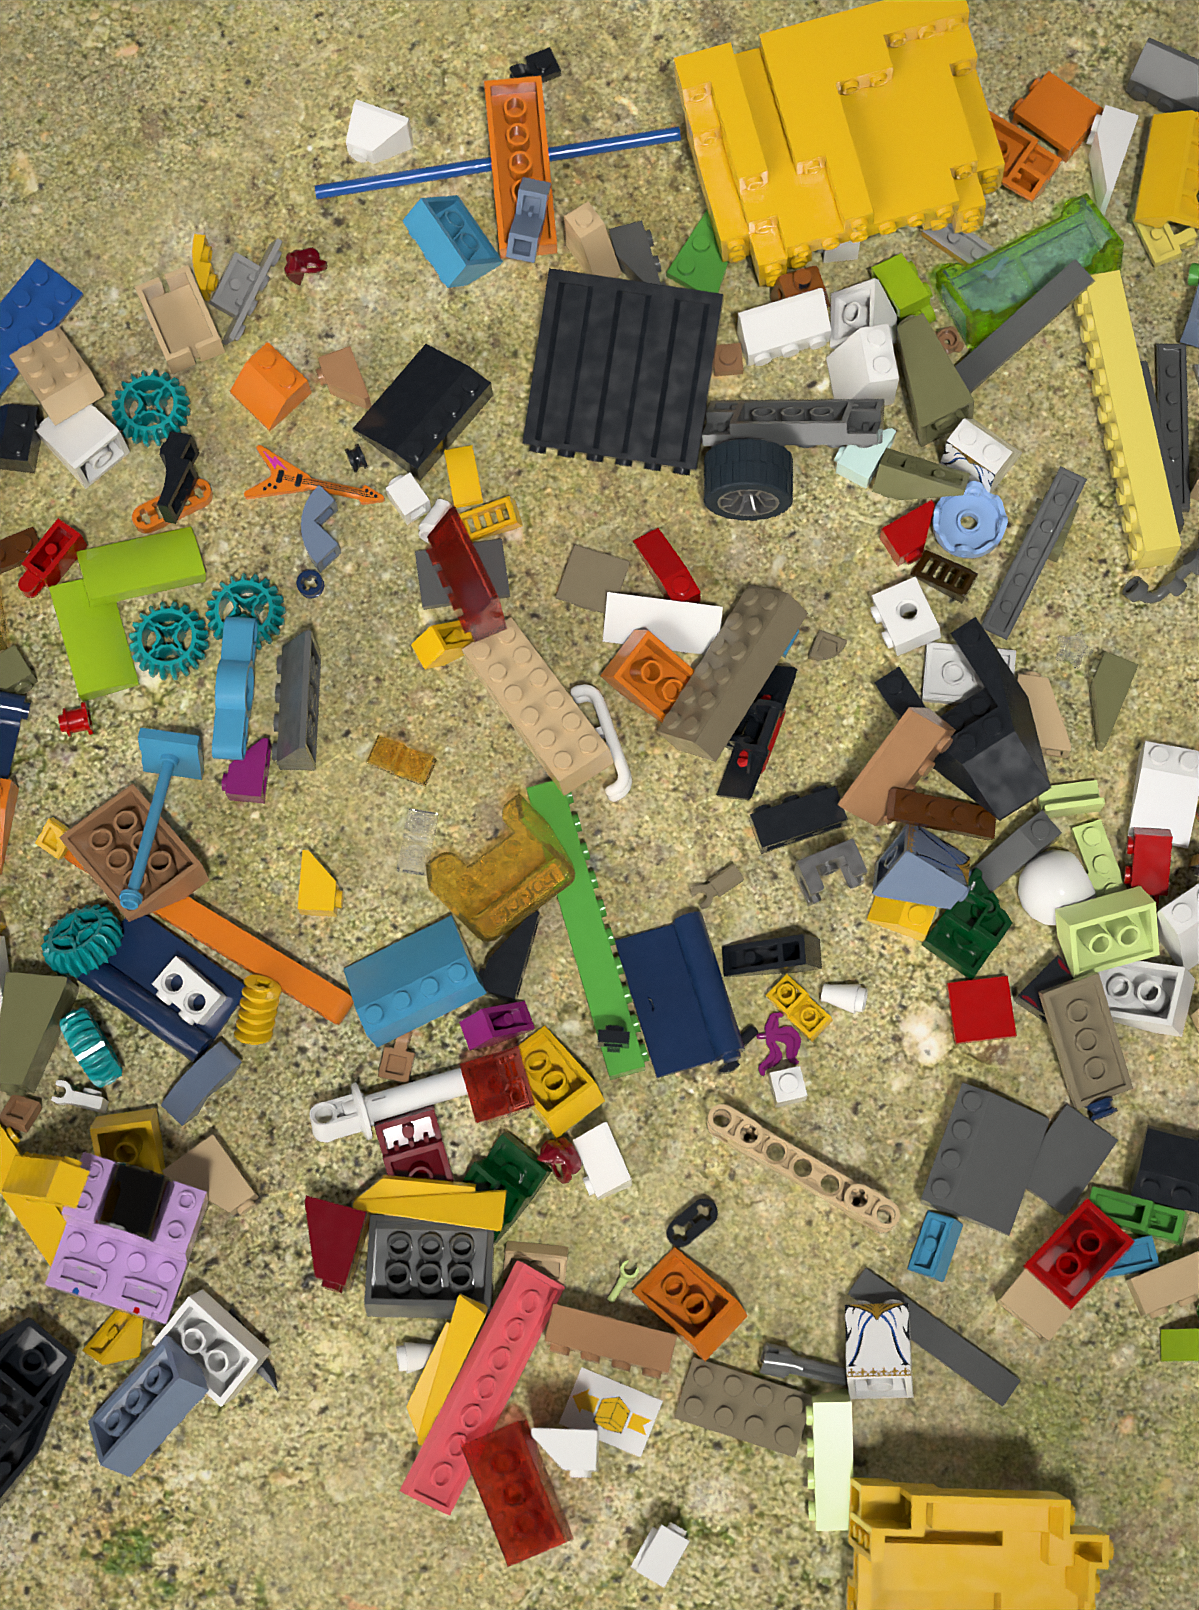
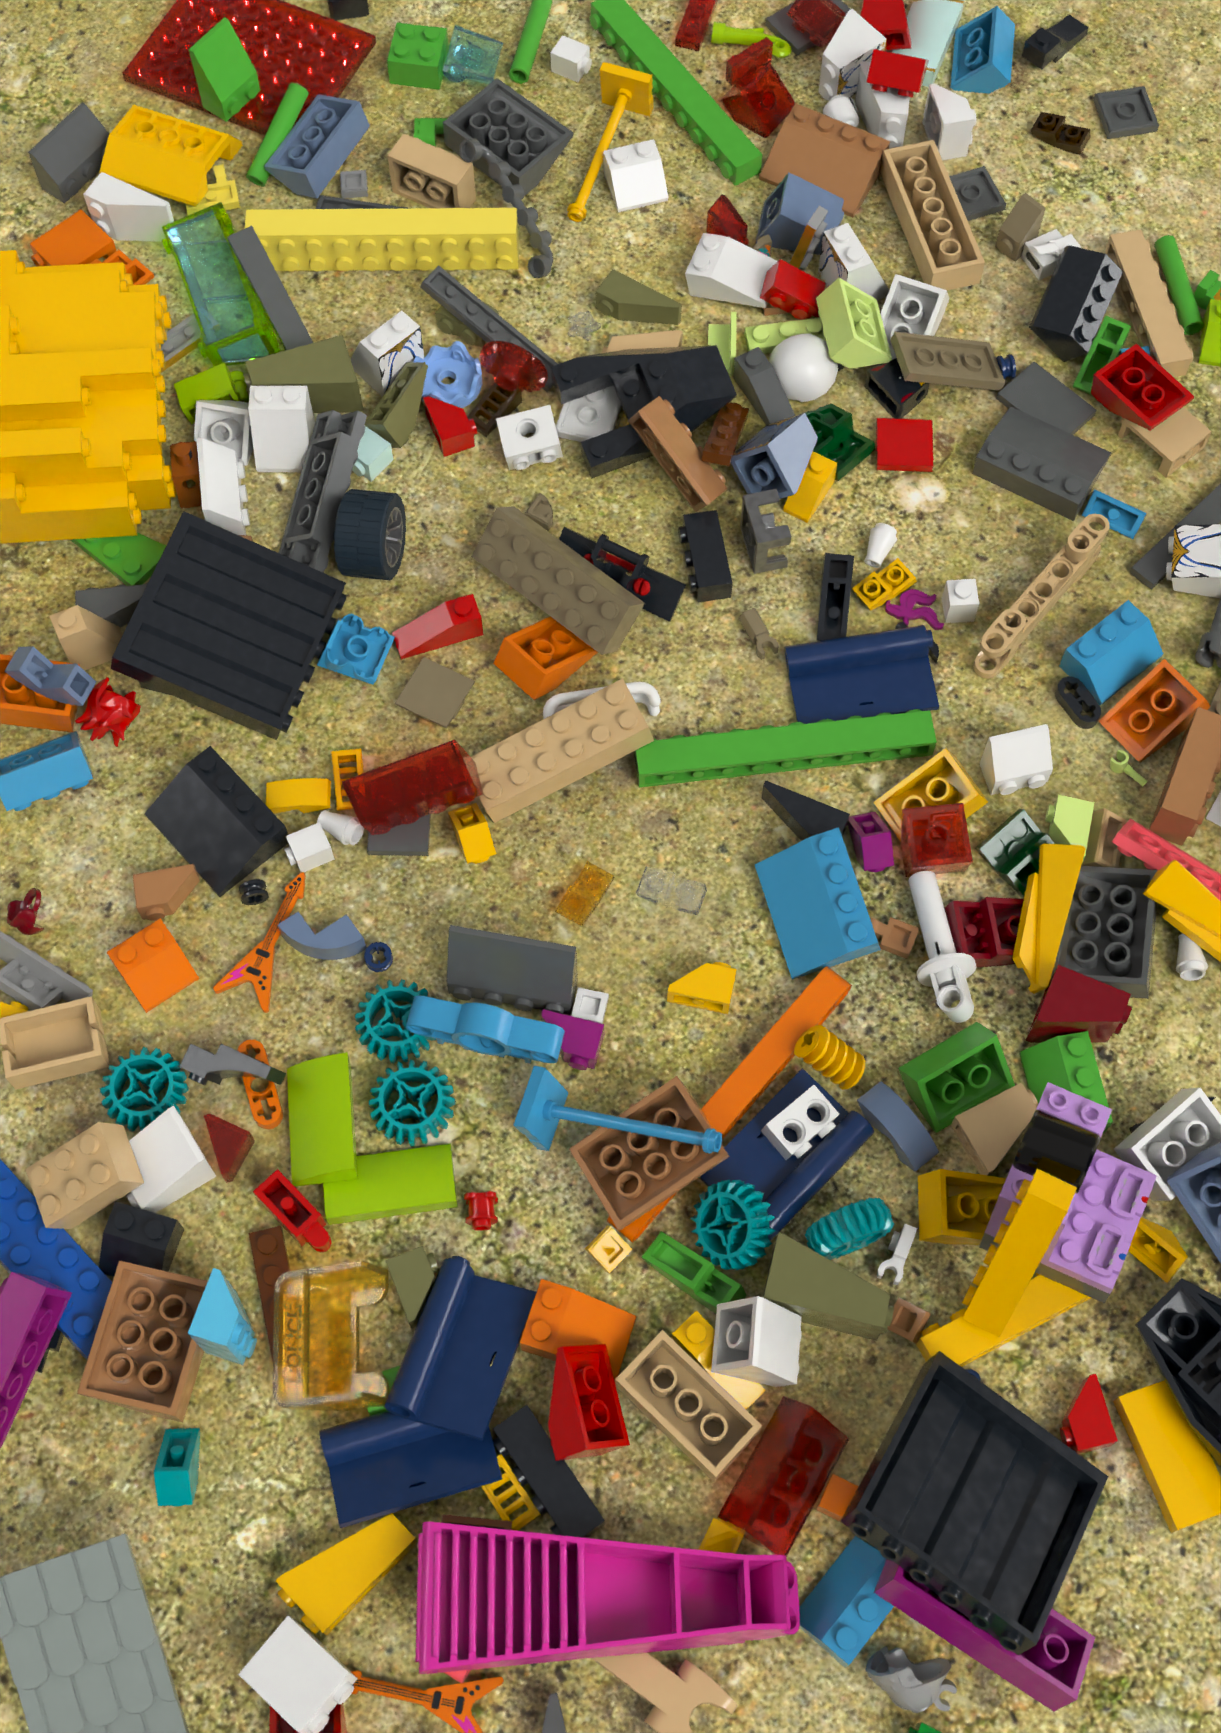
camera: 85 degrees left, 10 degrees down
clear yellow windscreen [425,793,575,942] -> none
dark red piece [537,1137,582,1184] -> none
black plate [597,1025,630,1053] -> none
white sticker [603,592,723,655] -> none
none -> red hair [75,677,141,747]
none -> clear red slope [204,1114,255,1183]
none -> dark azure slope [317,614,395,685]
none -> clear red gear [479,341,548,392]
none -> white plate [571,988,609,1024]
none -> bright green slope [642,1231,747,1314]
none -> bright green slope [898,1022,1015,1133]
none -> bright green slope [1019,1031,1113,1133]
none -> yellowish green slope [1045,795,1095,862]
none -> dark azure slope [1059,600,1163,706]

